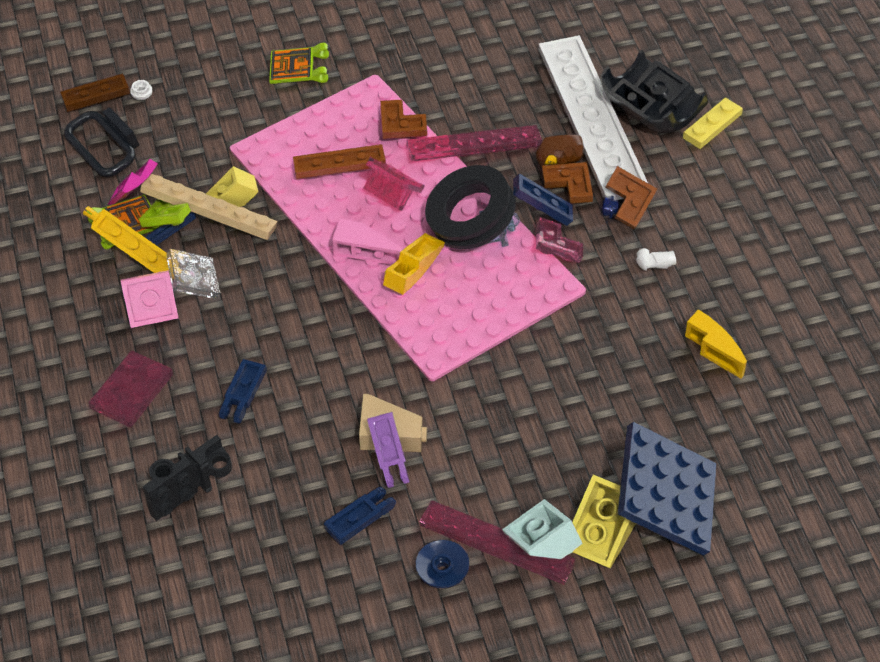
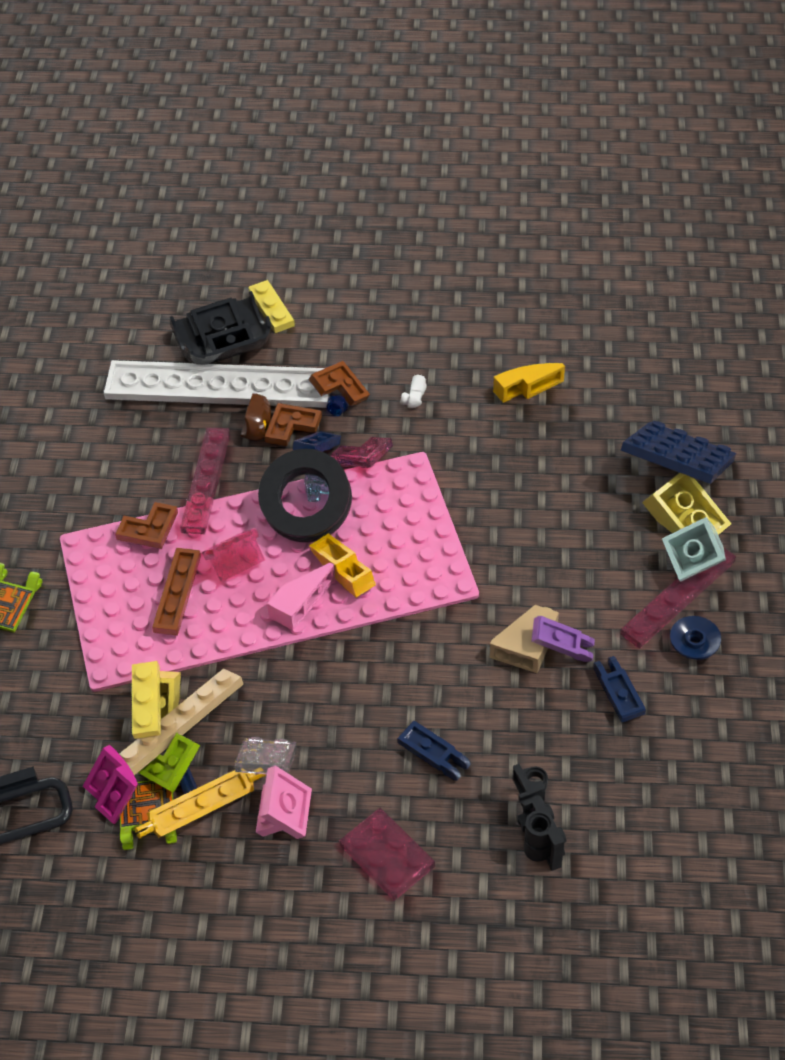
camera: 70 degrees left, 0 degrees up
none -> light yellow plate [132,661,161,739]

